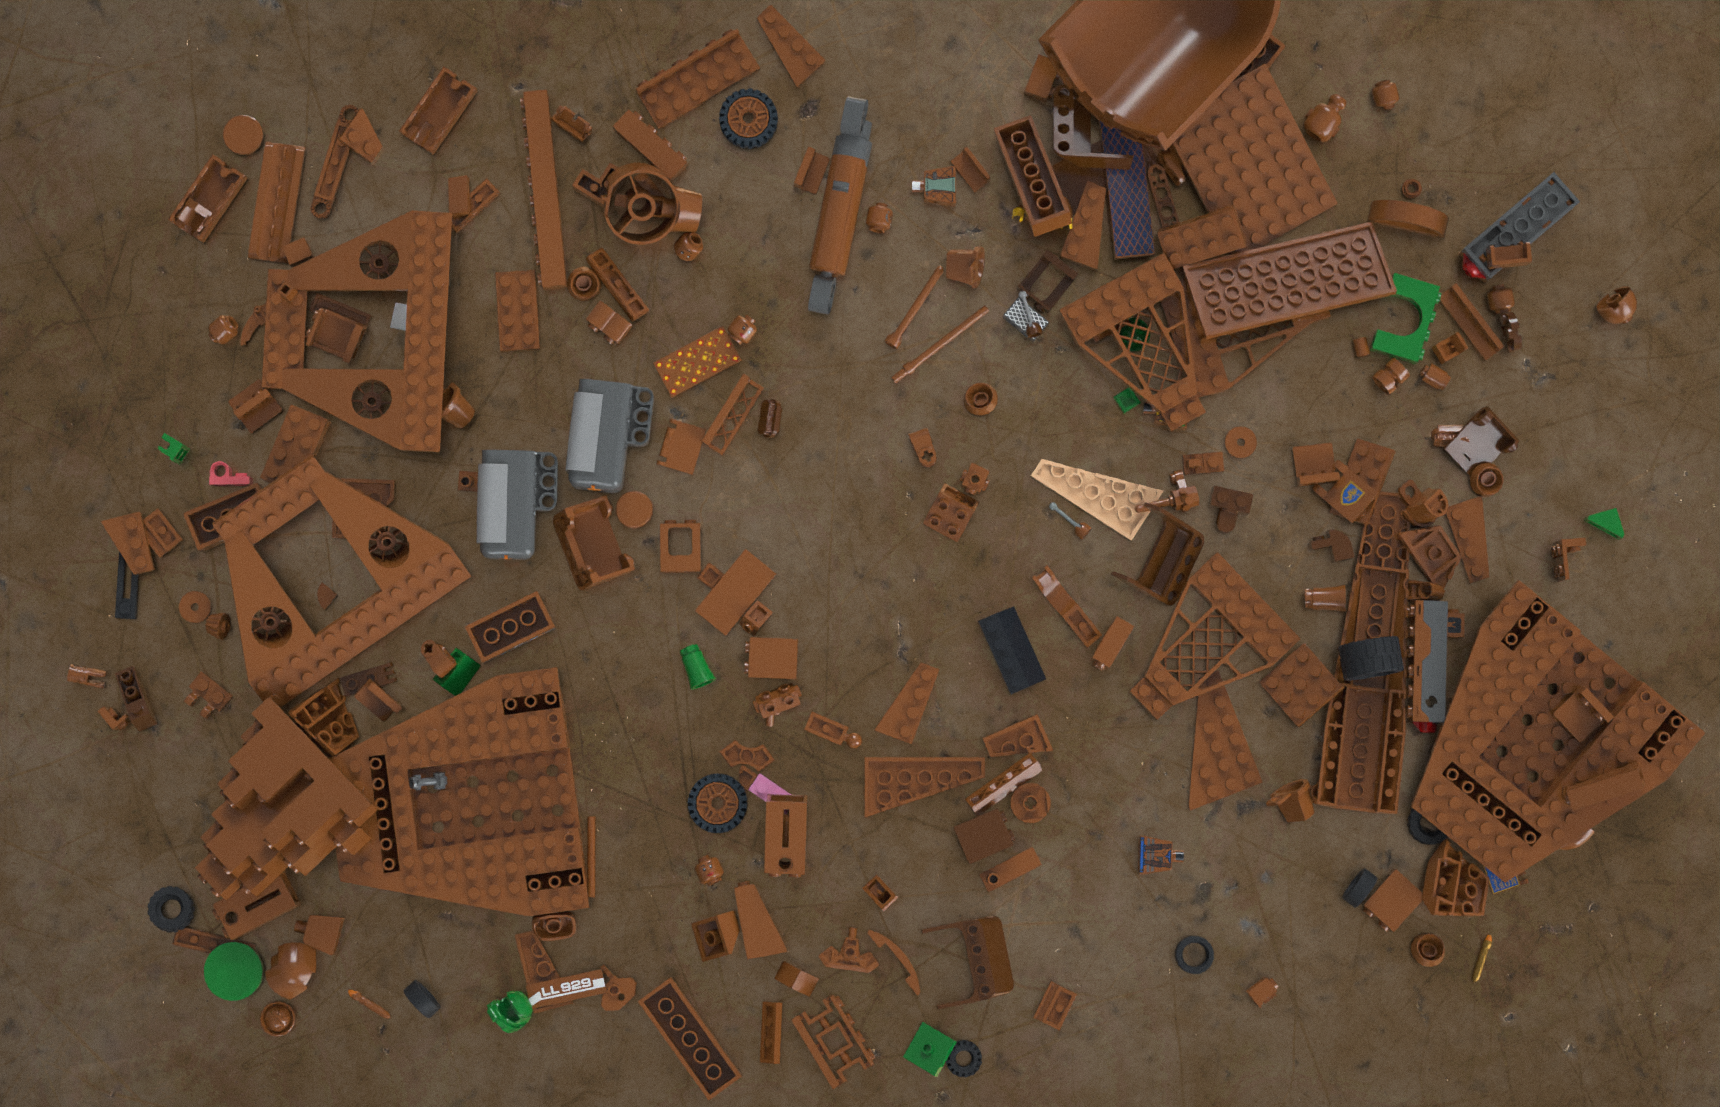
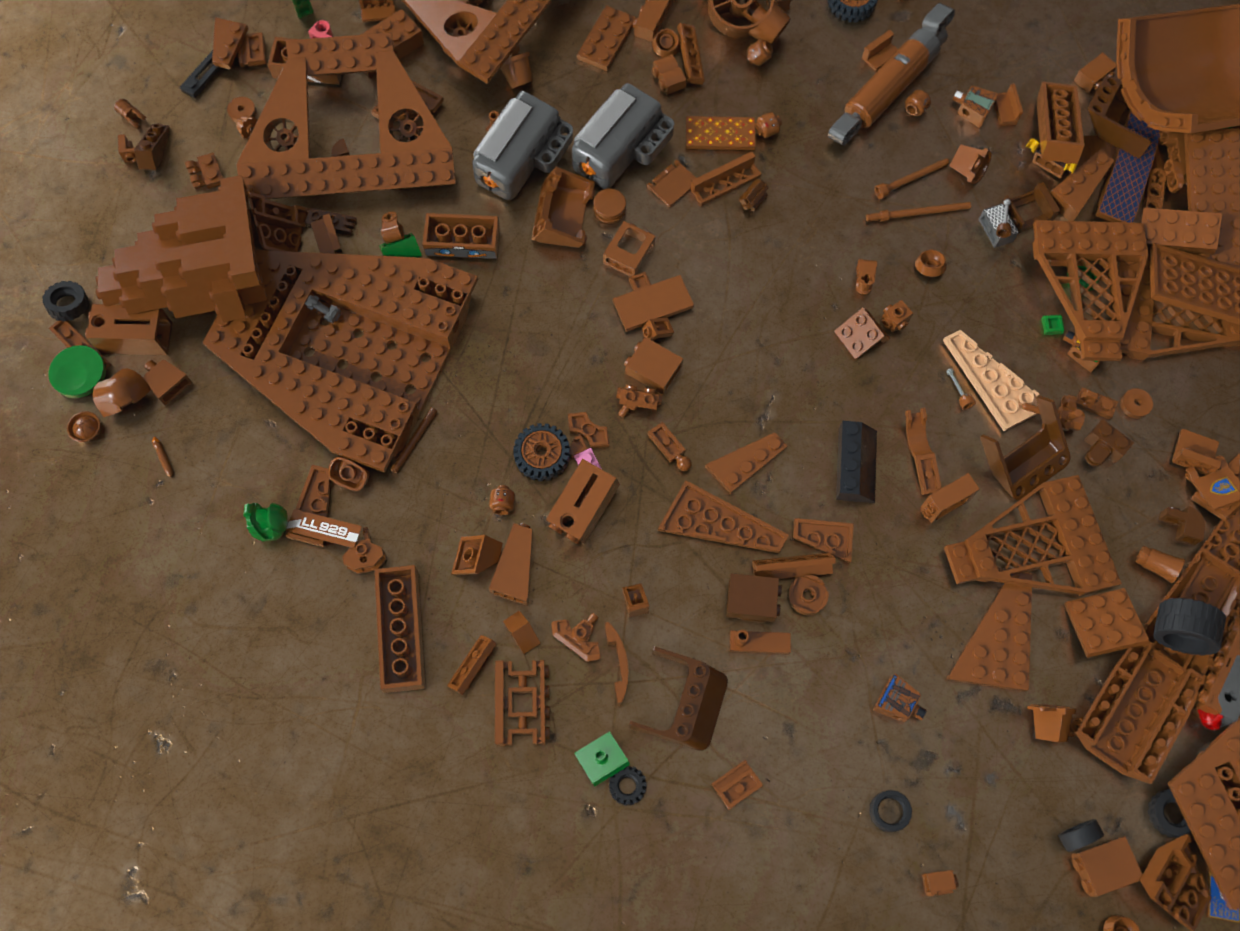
camera: 30 degrees right, 15 degrees down
black tyre [403,980,441,1018] -> none
green plant [679,644,716,690] -> none

